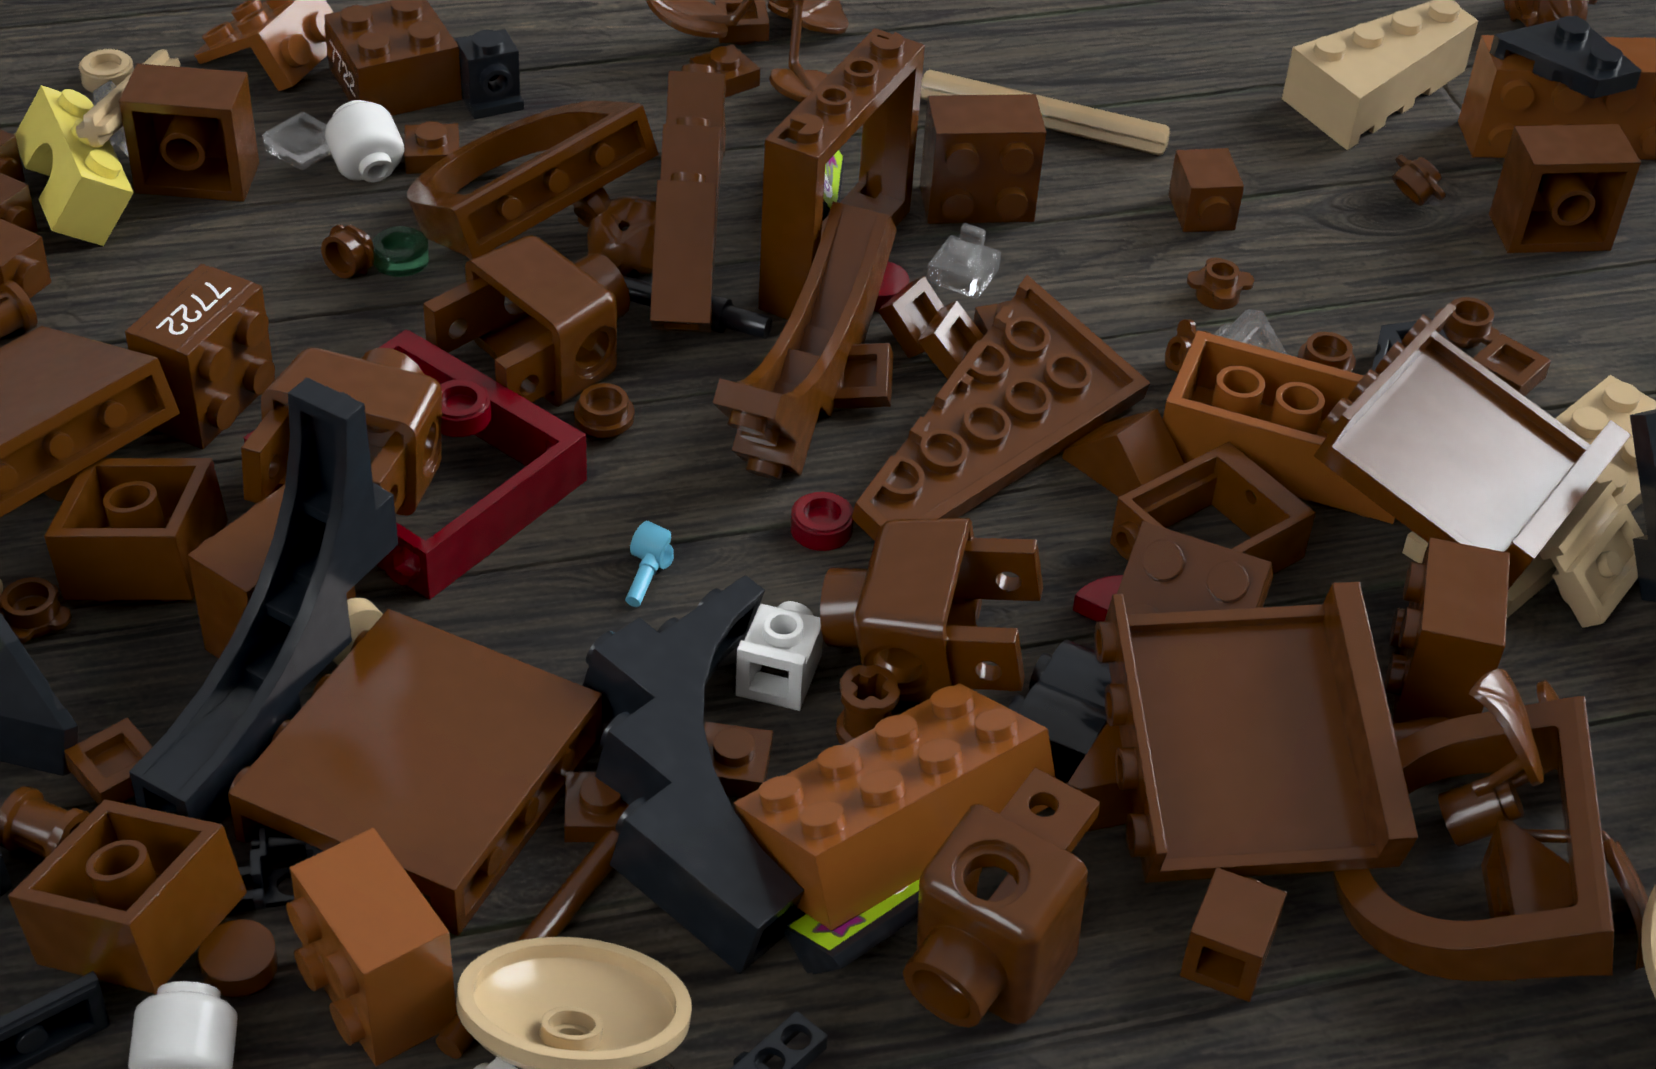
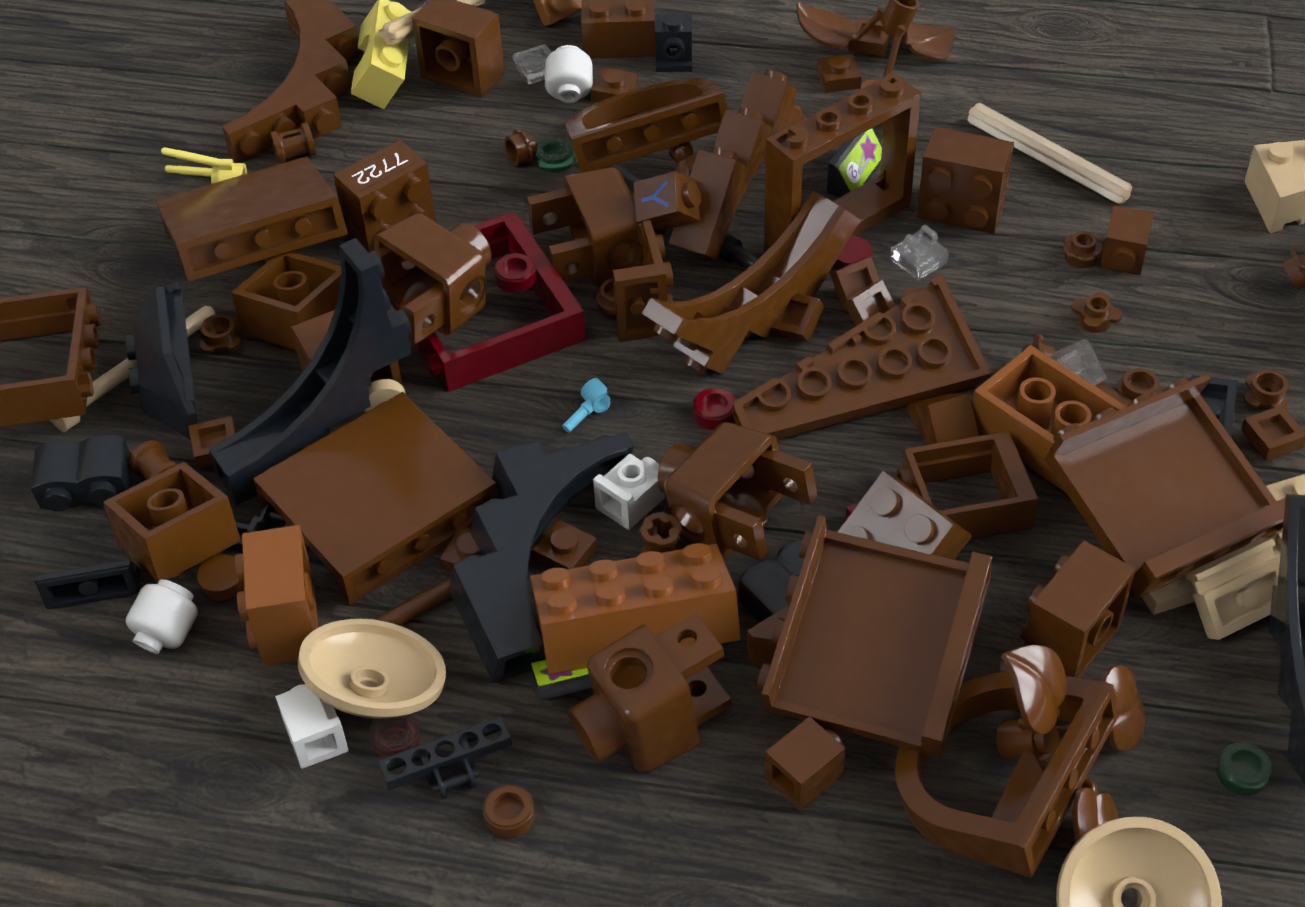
camera: 30 degrees right, 5 degrees up
none -> reddish brown bracket [613,220,673,342]
none -> reddish brown brick [633,171,701,231]
none -> reddish brown plate [1063,231,1104,268]

